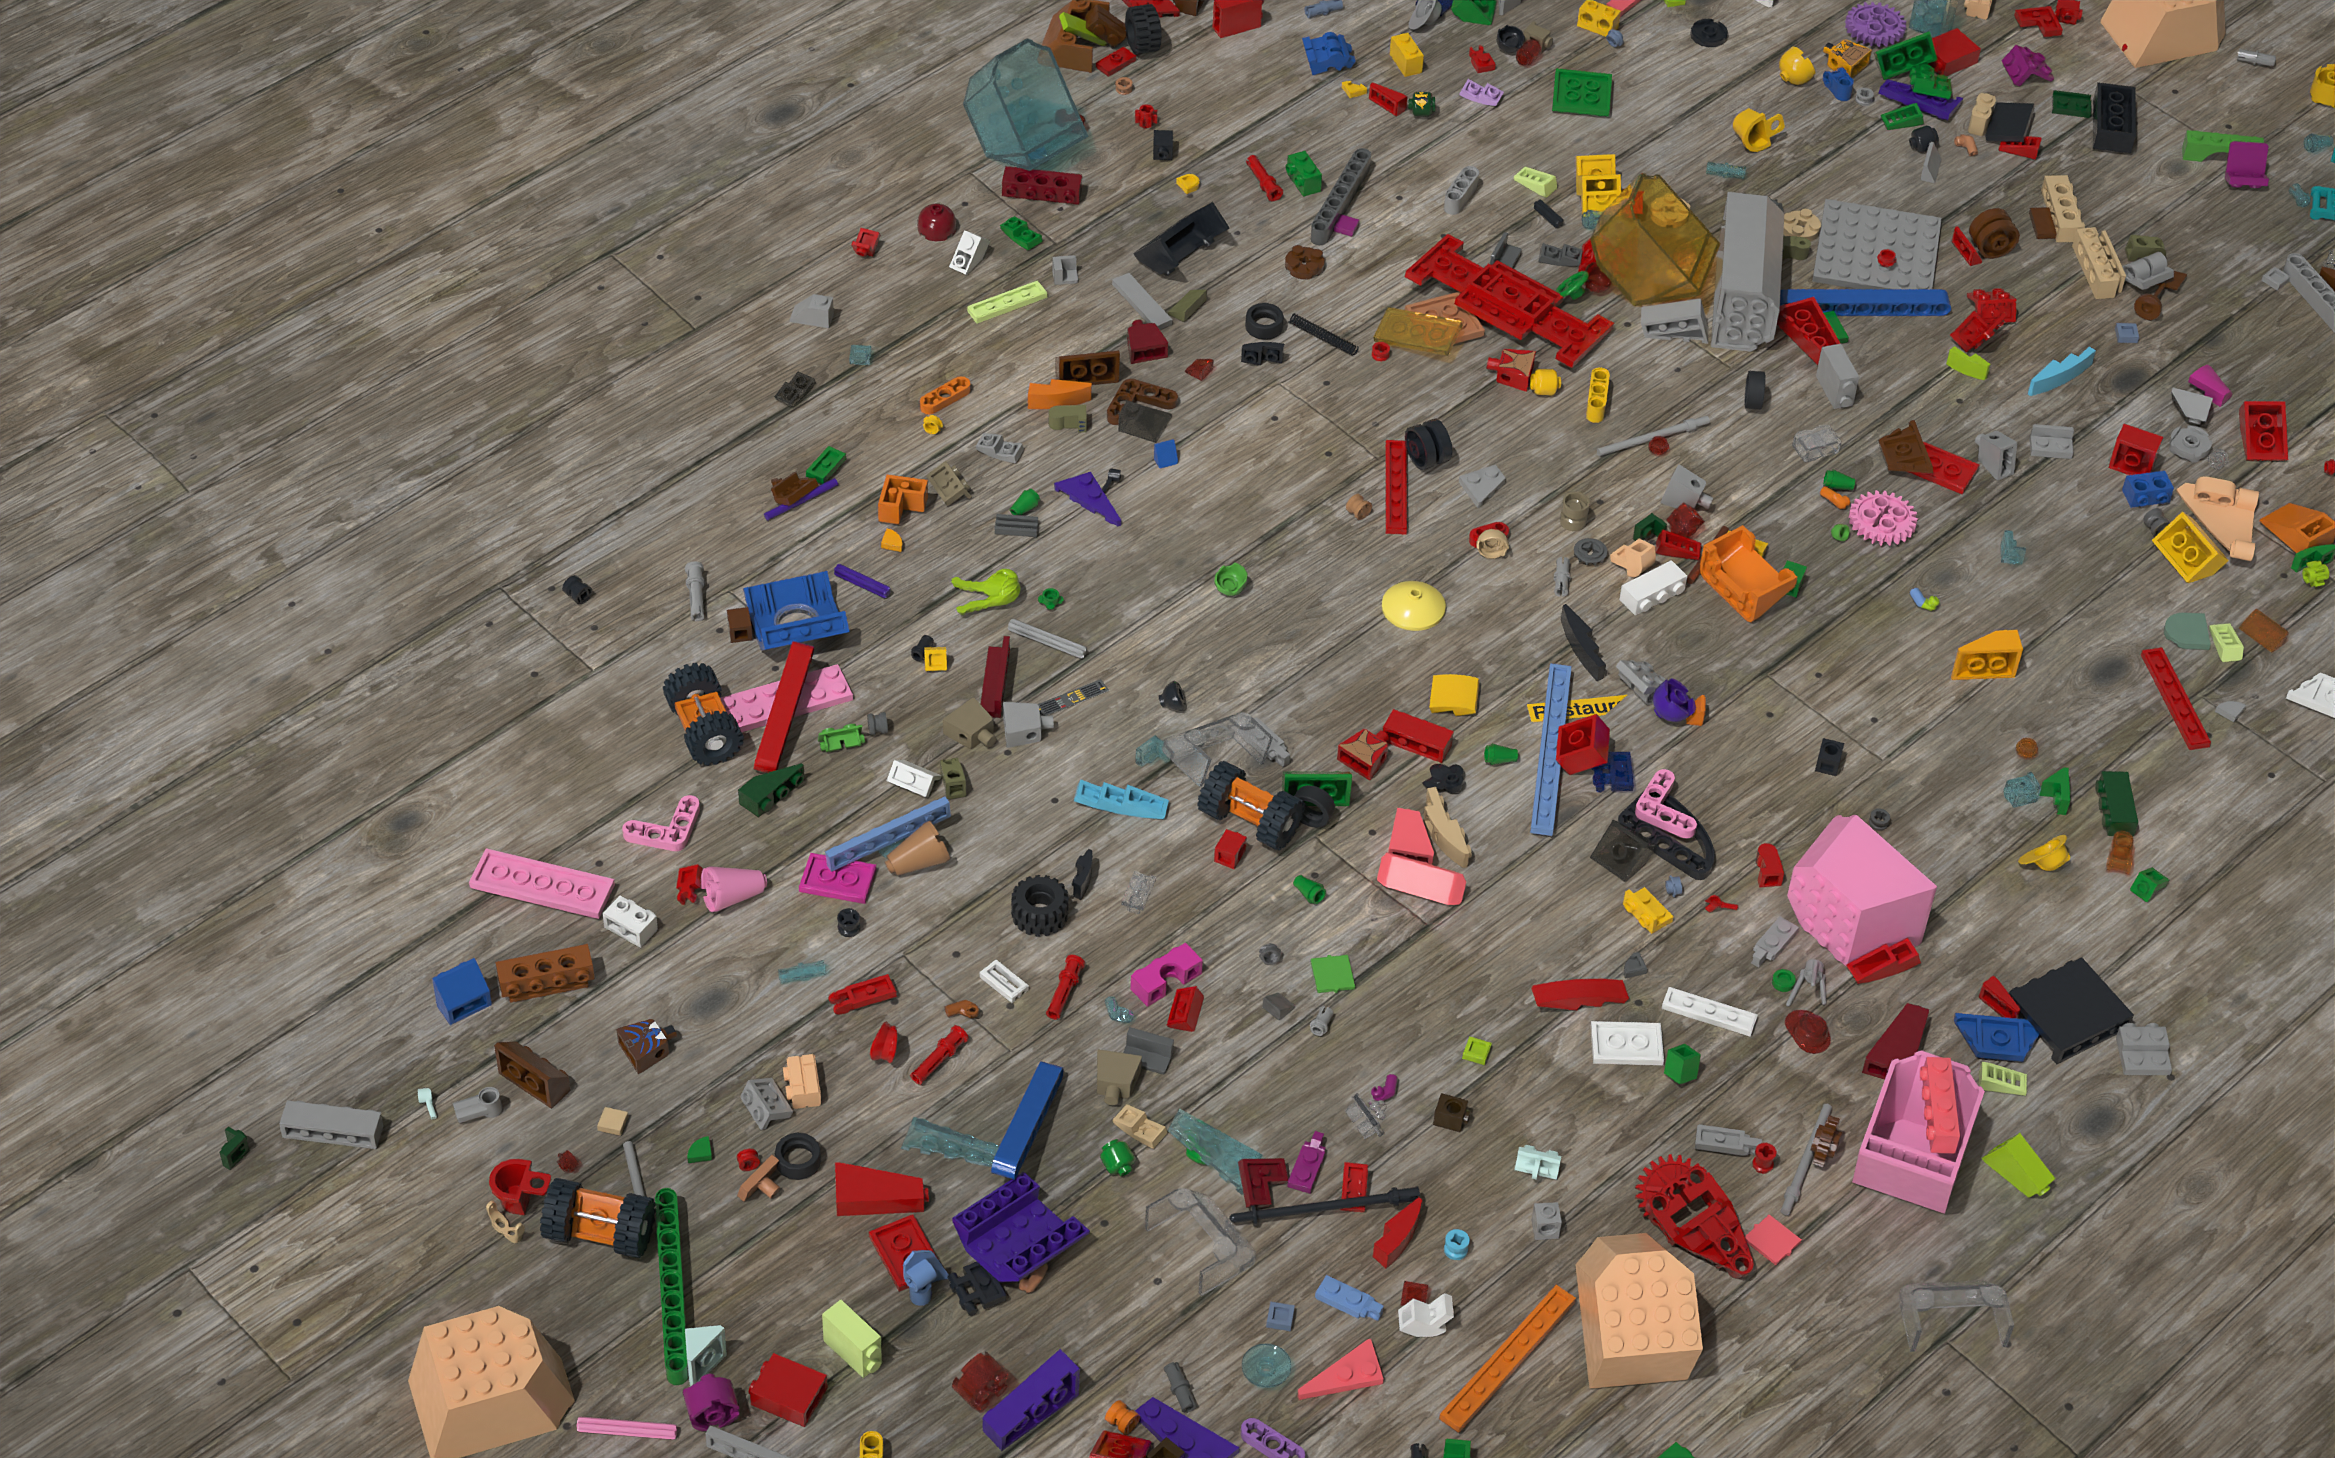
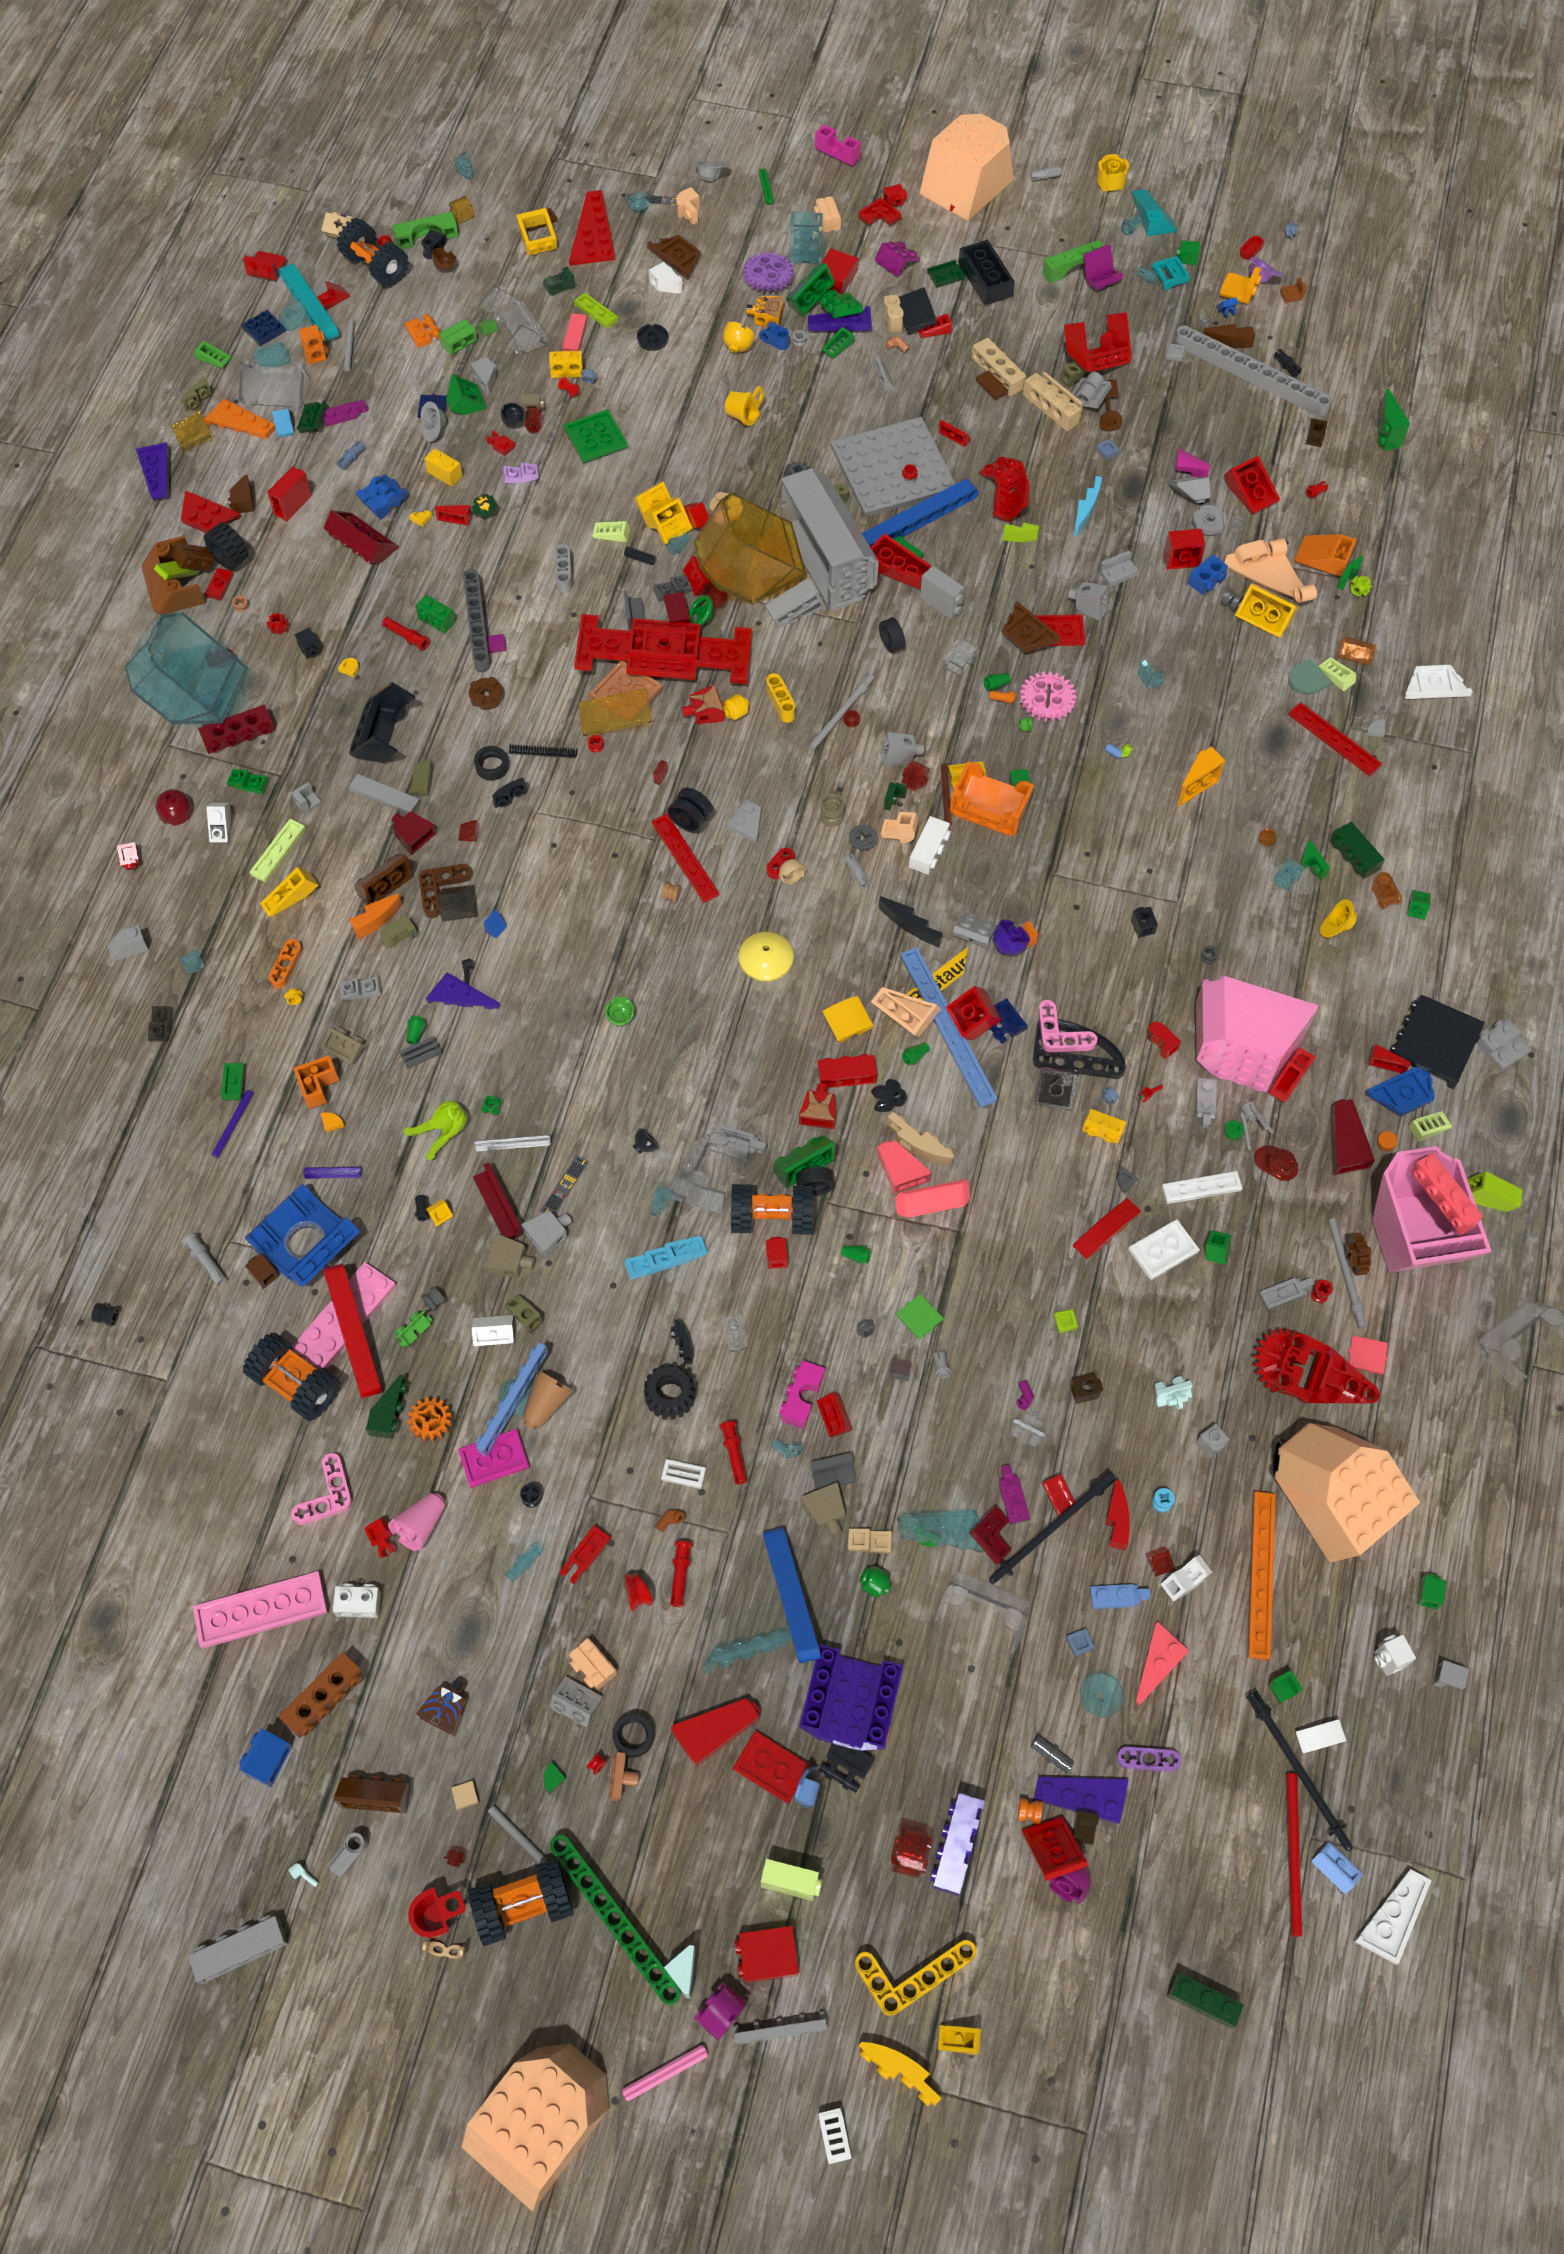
camera: 30 degrees left, 15 degrees up
dark green bracket [219,1126,250,1170] -> none
reddish brown slope [771,472,819,506] -> none
red slope [1655,529,1701,560] -> none
clear light blue pin [1706,161,1746,179] -> none
tan plate [1783,208,1821,242] -> none
black head [1909,125,1939,153] -> none
reddish brown wheel [1969,208,2020,259] -> none
none -> yellow slope [260,867,319,917]
none -> dark red slope [324,510,399,564]
none -> orange gear [407,1397,452,1442]
none -> red piece [558,377,580,397]
none -> clear red tile [653,760,668,785]
none -> dark red panel [663,592,690,624]
none -> light nougat wedge [871,987,942,1038]
none -> red windscreen [1064,312,1132,372]

